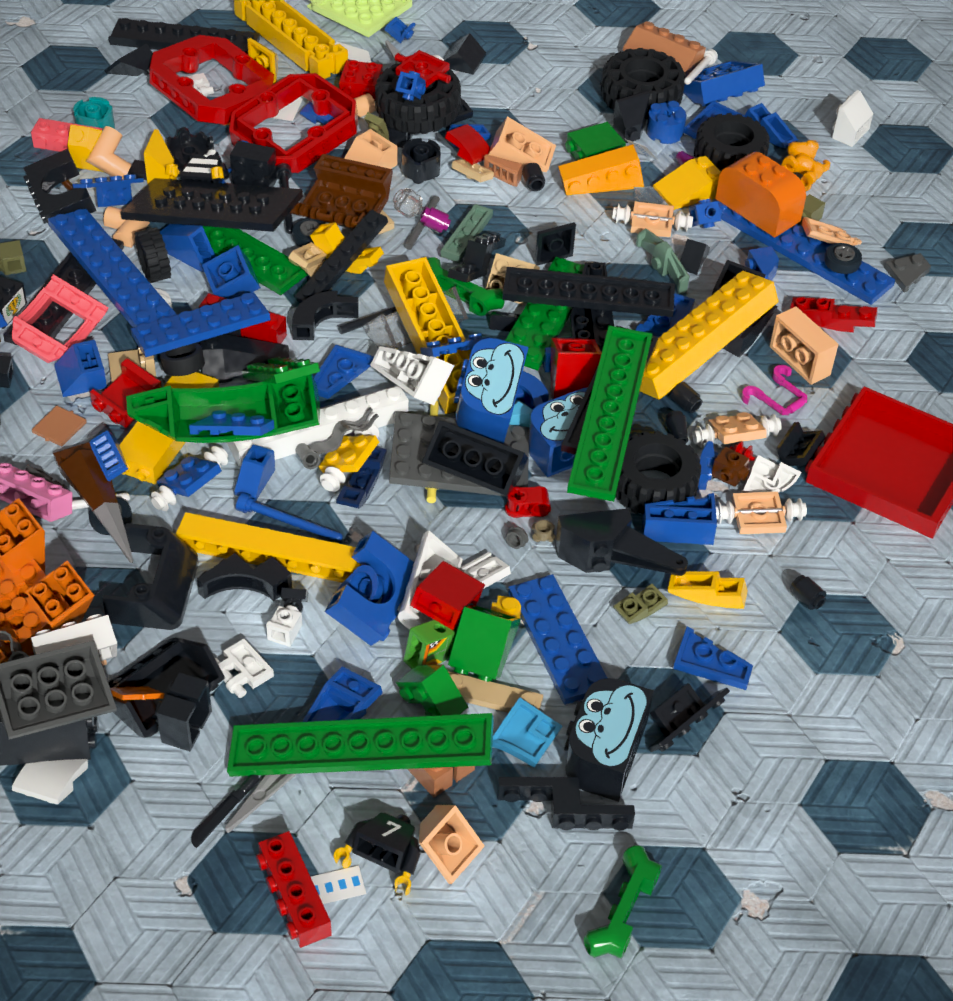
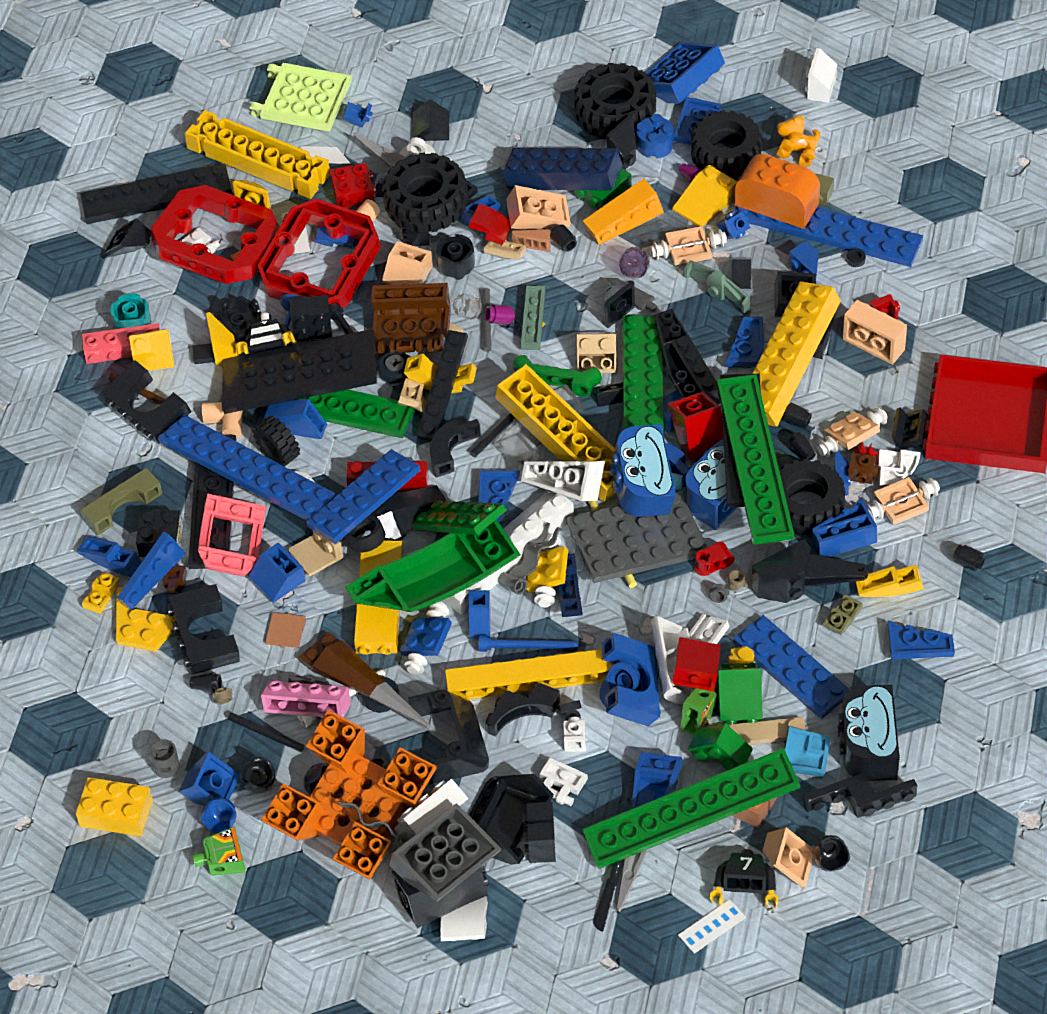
camera: 15 degrees left, 5 degrees up
blue bracket [73,174,144,207] -> none
light nougat brick [86,126,131,179] -> none
blue slope [89,431,128,481] -> none
red panel [90,358,161,428] -> none
orange piece [110,686,164,700] -> none
blue wing [189,410,274,436] -> none
blue brick [202,245,261,299] -> none
red brick [256,831,332,948] -> none
olive slope [364,112,389,140] -> none
red plate [394,50,451,88] -> none
blue brick [395,71,426,101] -> none
blue wing [420,333,489,357] -> none
black slope [422,420,528,496] -> none
black bracket [447,231,506,283] -> none
black plate [502,267,675,317] -> none
green plate [584,845,662,959] -> none
nougat slope [623,21,706,76] -> none
black bracket [648,683,730,752] -> none
white piece [684,49,718,85] -> none
dark pink piece [741,365,807,415] -> none
blue slope [745,103,798,148] -> none
red slope [790,297,878,333] -> none
light nougat tile [802,217,862,246] -> none
black wheel [825,243,862,274] -> none
dark grey wing [884,253,931,292] -> none
none -> dark blue brick [502,148,622,191]
none -> dark grey bar [605,278,657,312]
none -> clear purple hair [619,247,650,279]
none -> black hair [813,835,850,871]
none -> black tile [846,249,866,267]
none -> red bracket [869,294,900,320]

